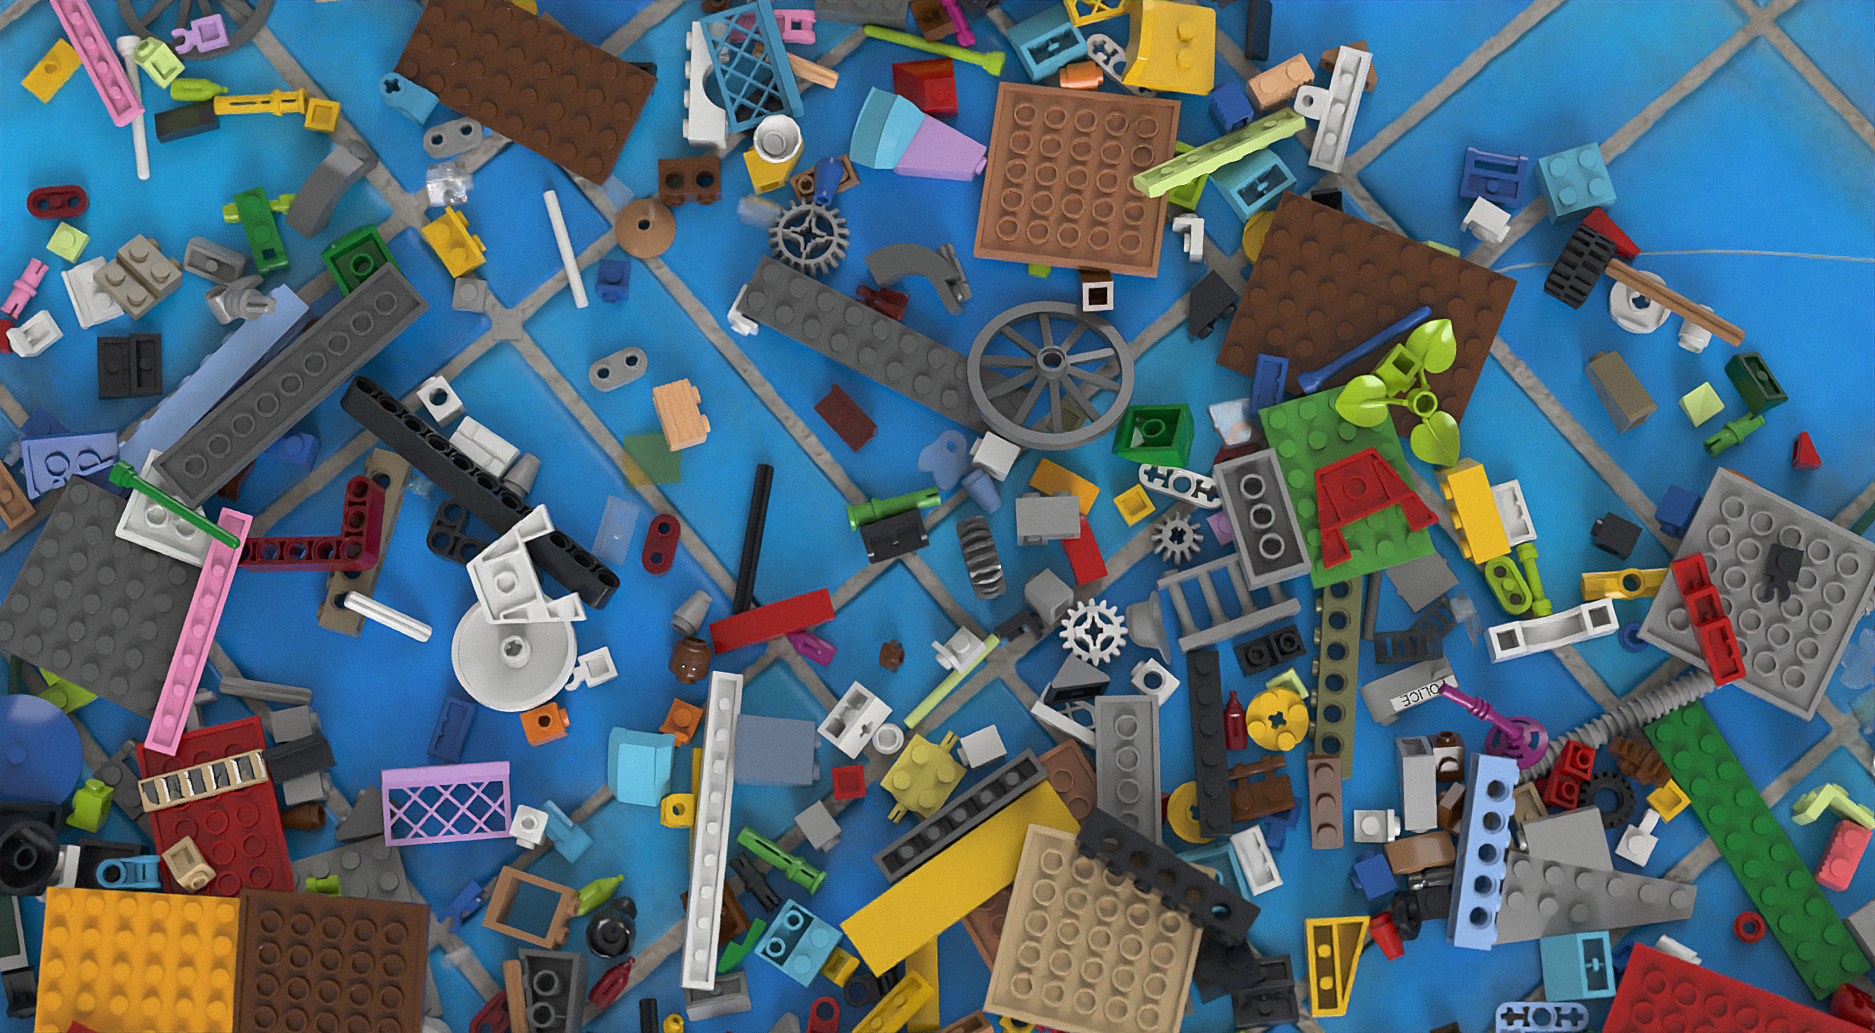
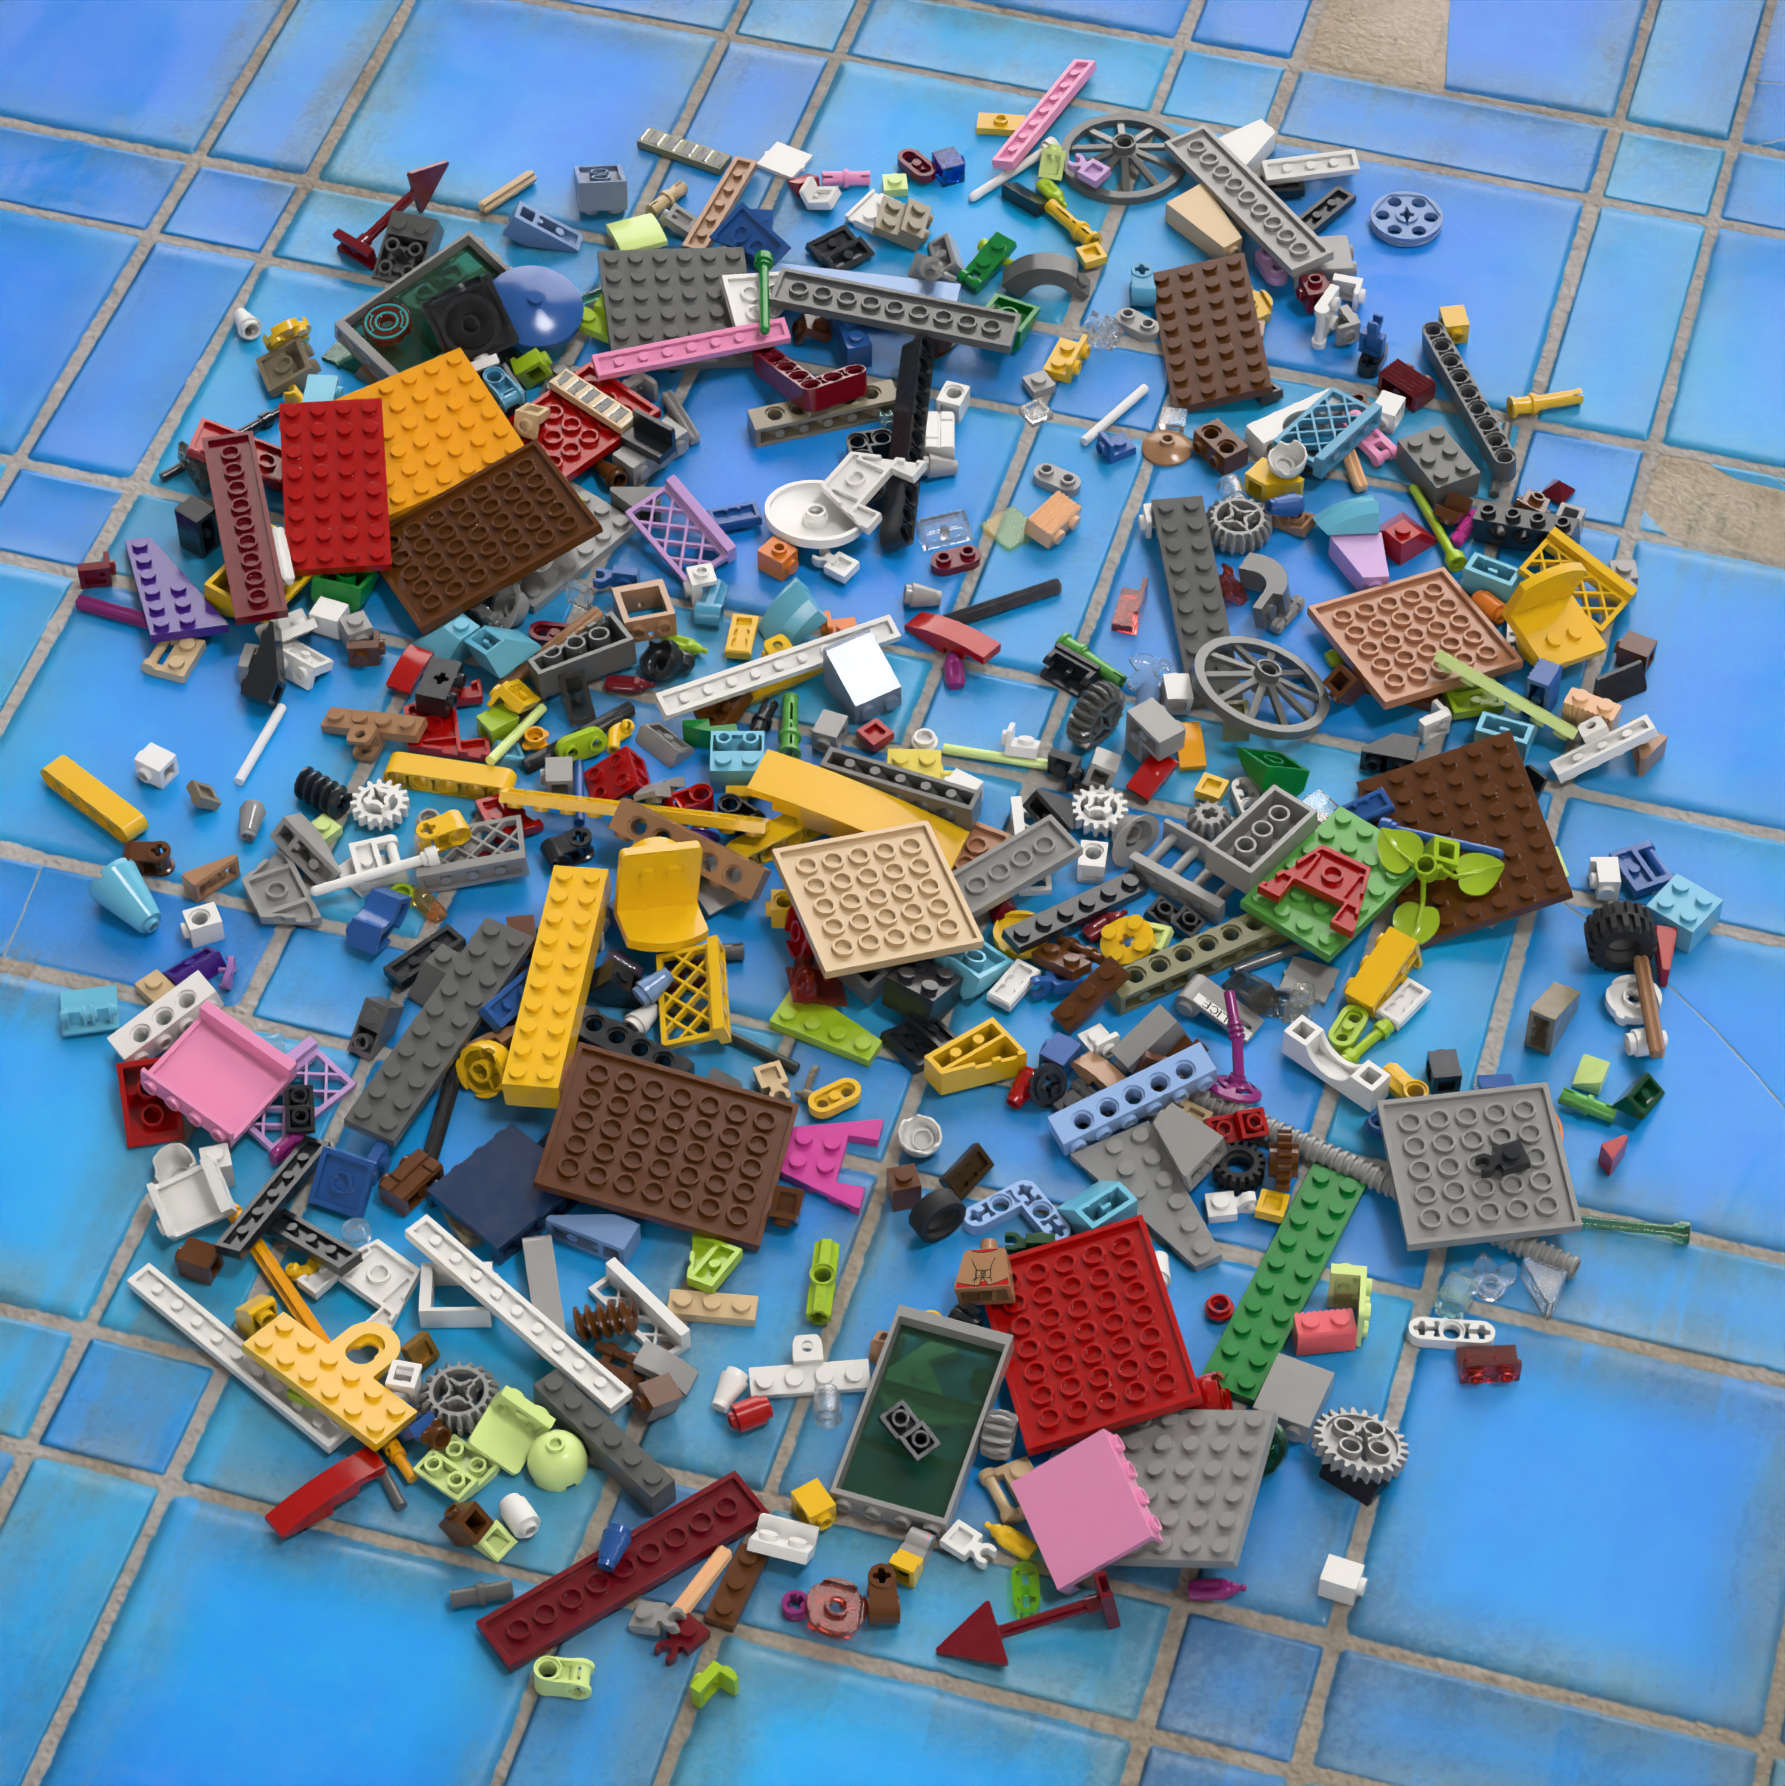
camera: 50 degrees right, 30 degrees down
white axle [344,591,432,642] -> none
reddish brown head [668,636,713,685] -> none
white brick [817,681,892,760] -> none
reddish brown plate [879,639,905,673] -> none
black brick [1074,806,1262,947] -> none
red slope [1669,551,1747,687] -> none
none -> yellow plate [724,614,759,660]
none -> clear blue brick [932,146,965,188]

